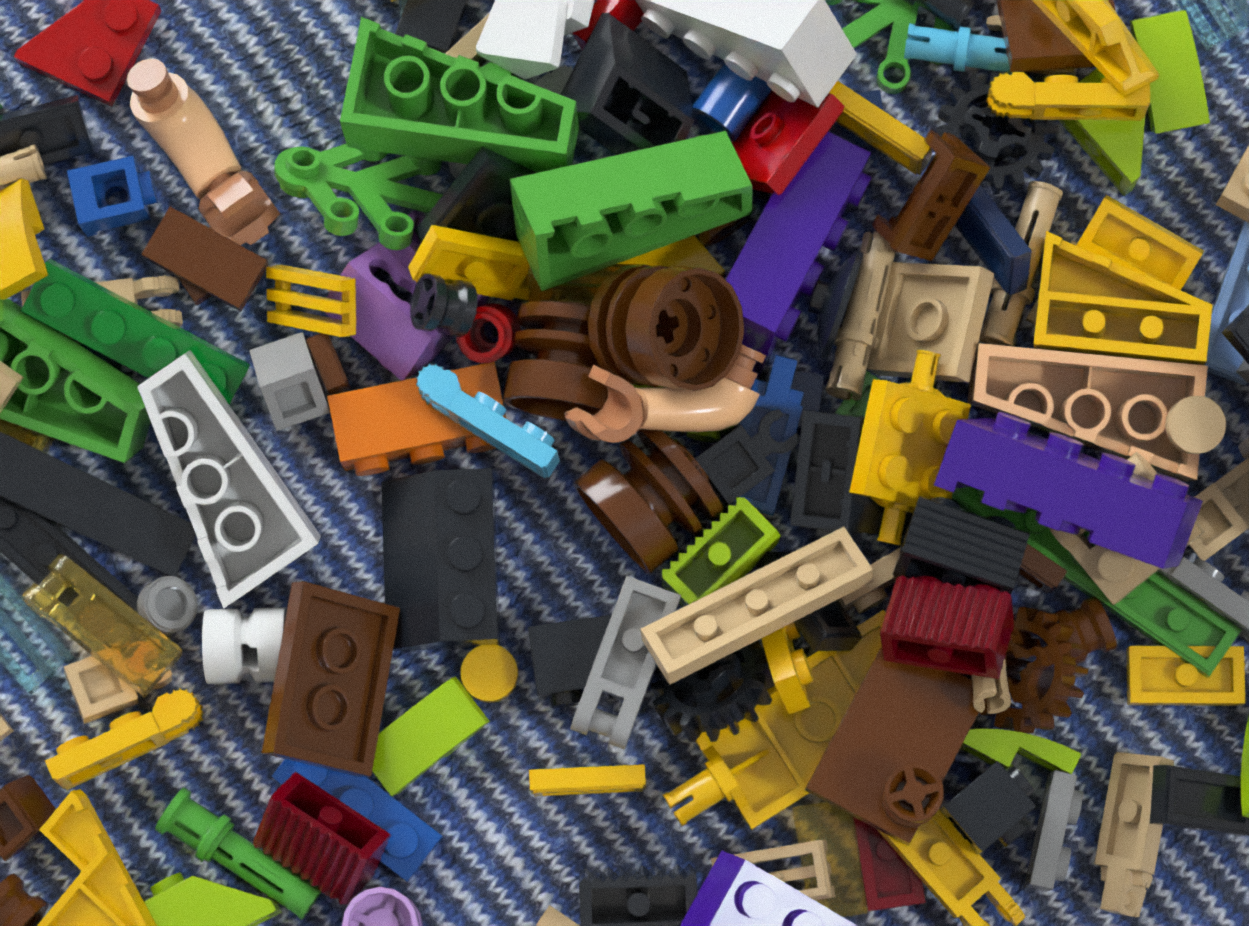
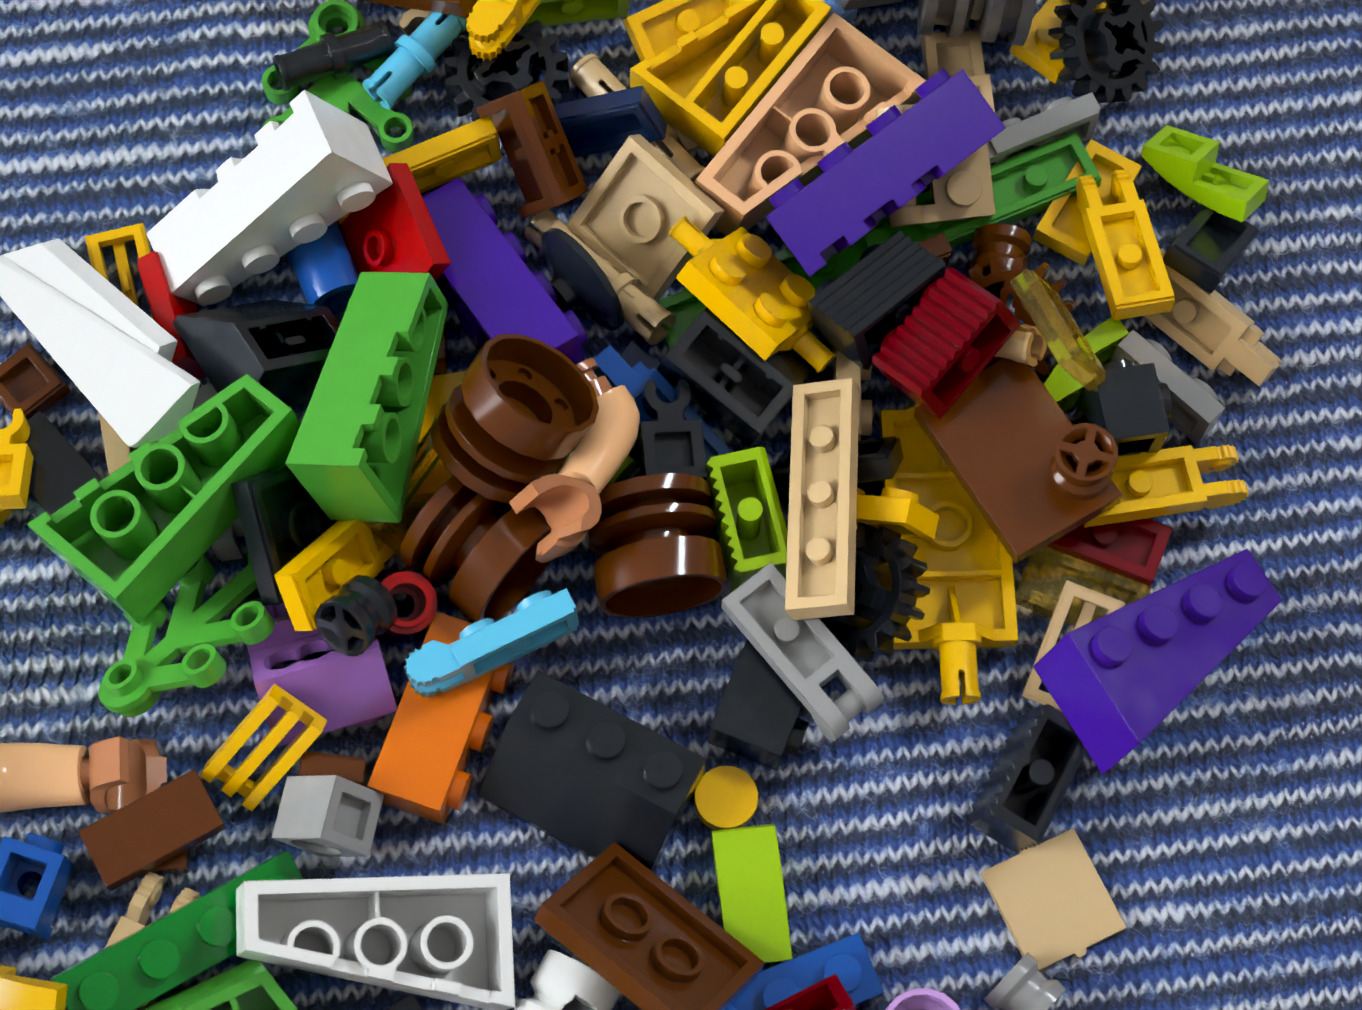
camera: 65 degrees left, 10 degrees down
yellow tile [529,764,646,797] -> none
tan tile [1165,396,1226,454] -> none
none -> clear yellow tile [1010,269,1107,392]
none -> yellow hinge [1075,169,1175,321]

